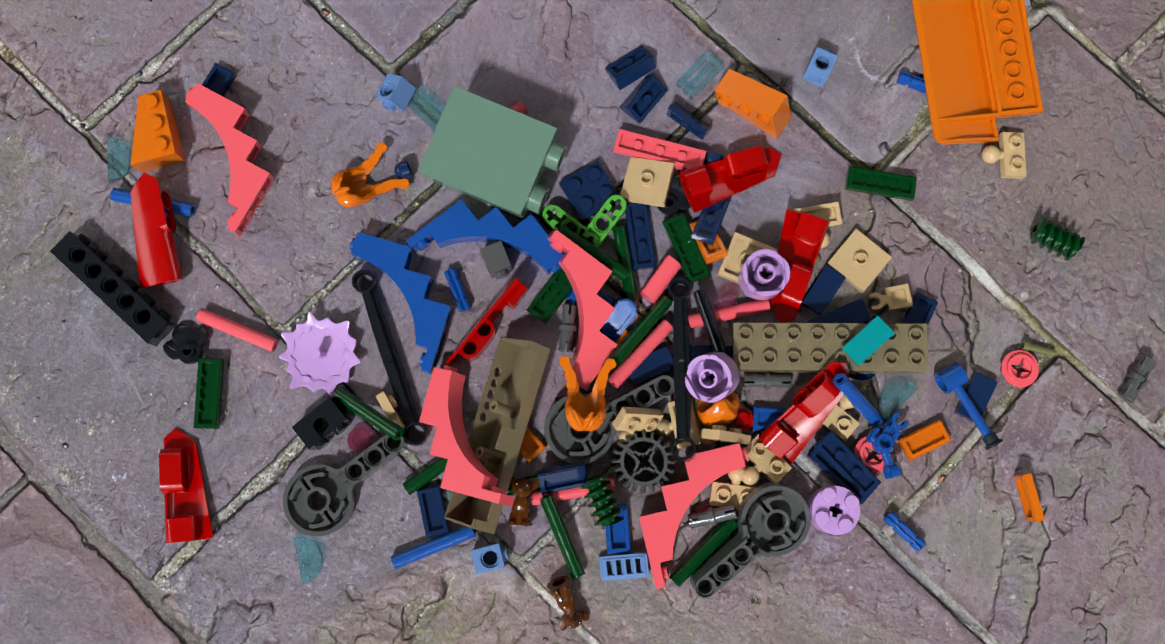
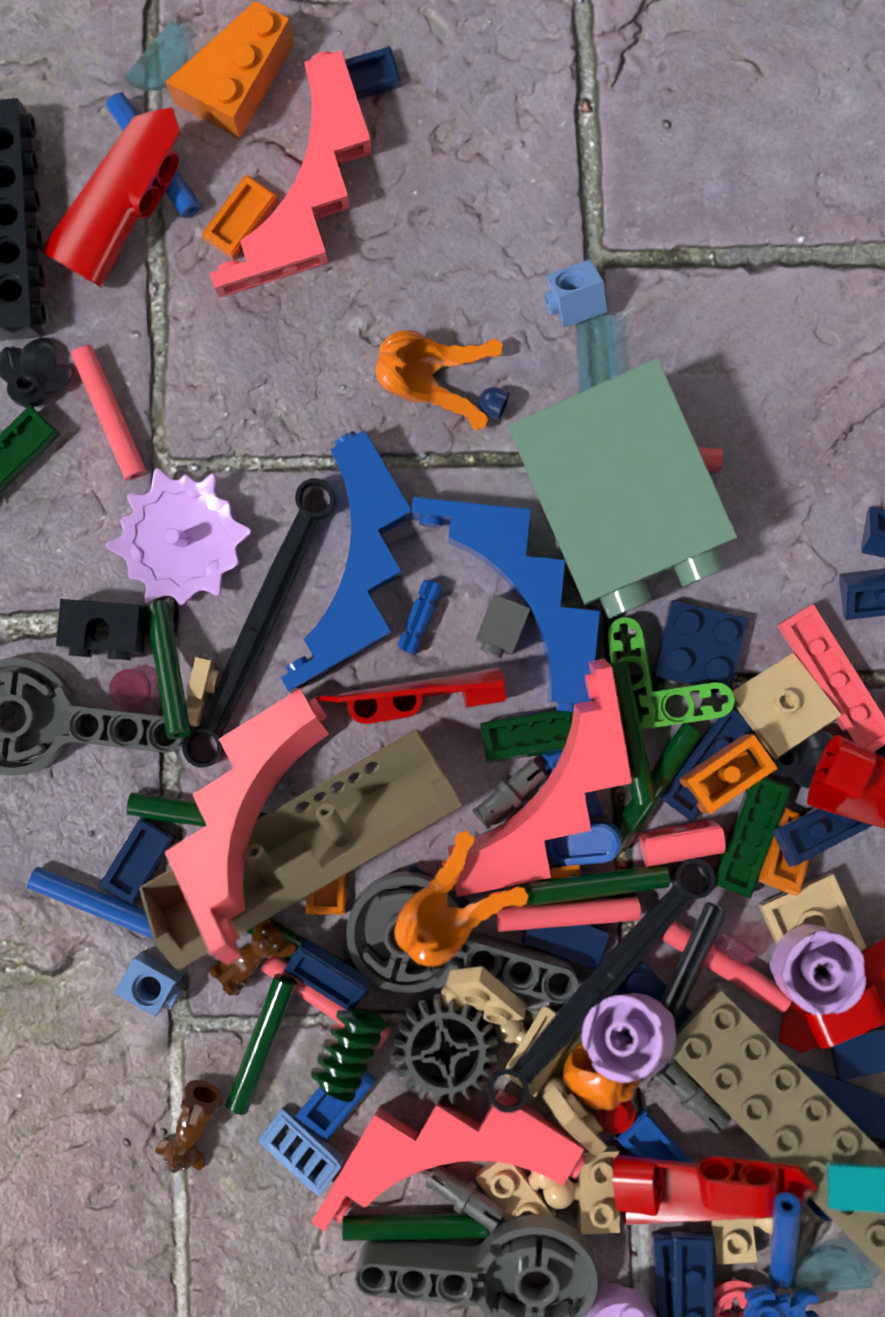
camera: 40 degrees right, 5 degrees up
none -> orange tile [201,174,278,260]
none -> orange brick [679,734,777,814]

